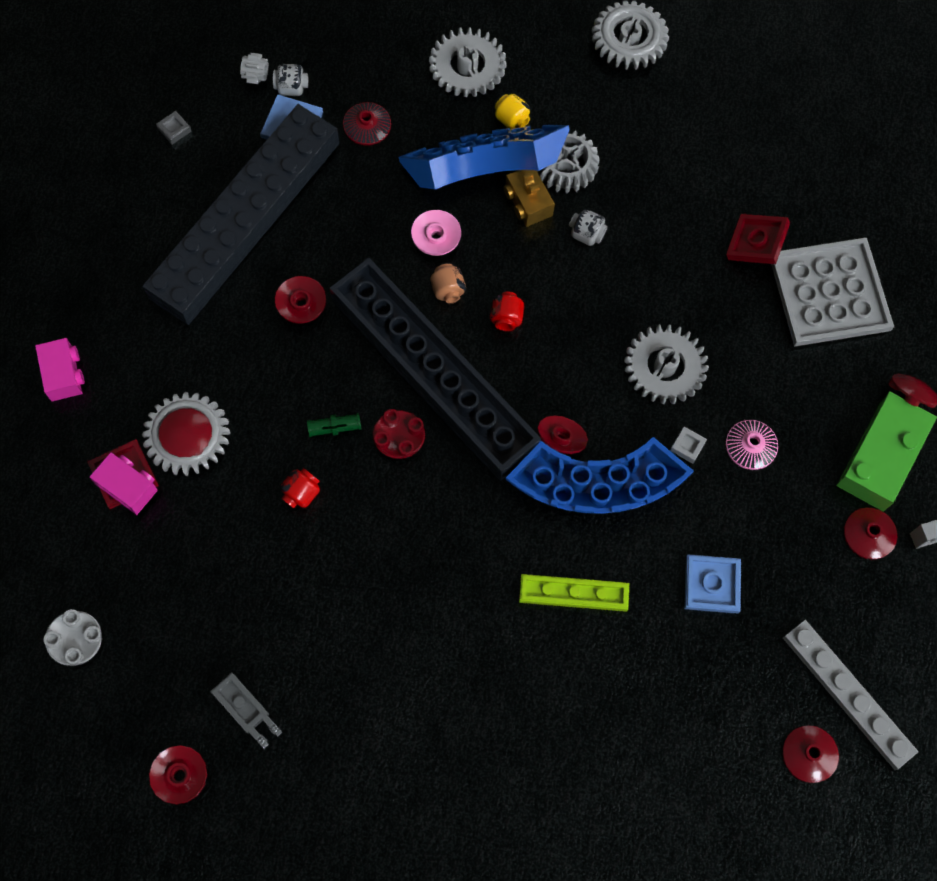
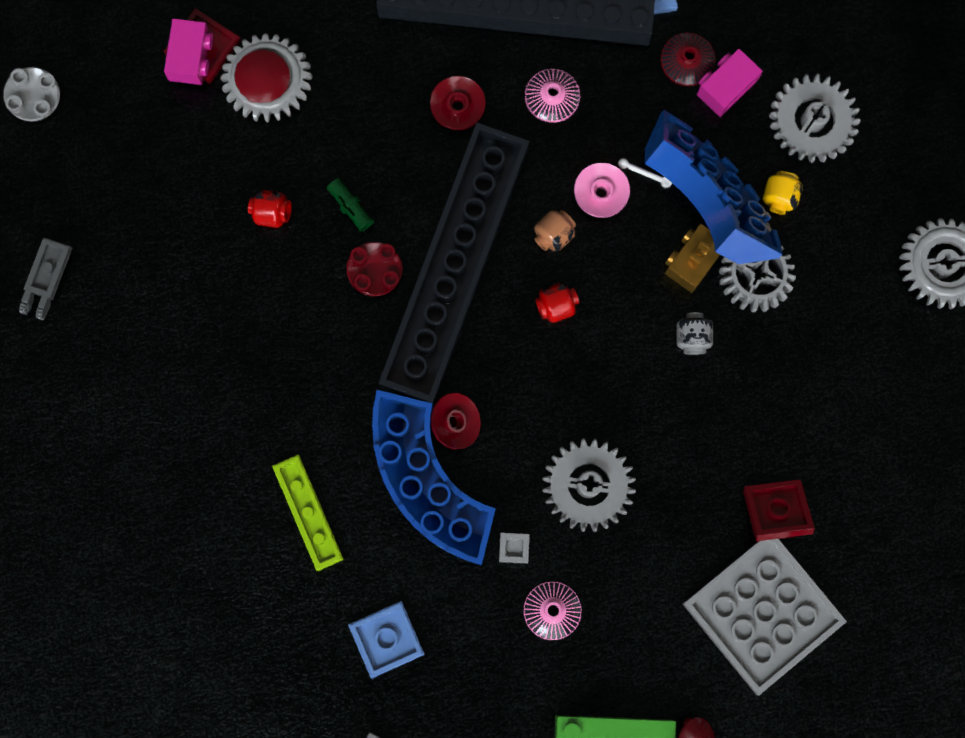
camera: 60 degrees right, 10 degrees up
none -> dish [525,69,580,122]
none -> white hinge [618,158,672,188]
none -> dark pink piece [697,49,763,117]

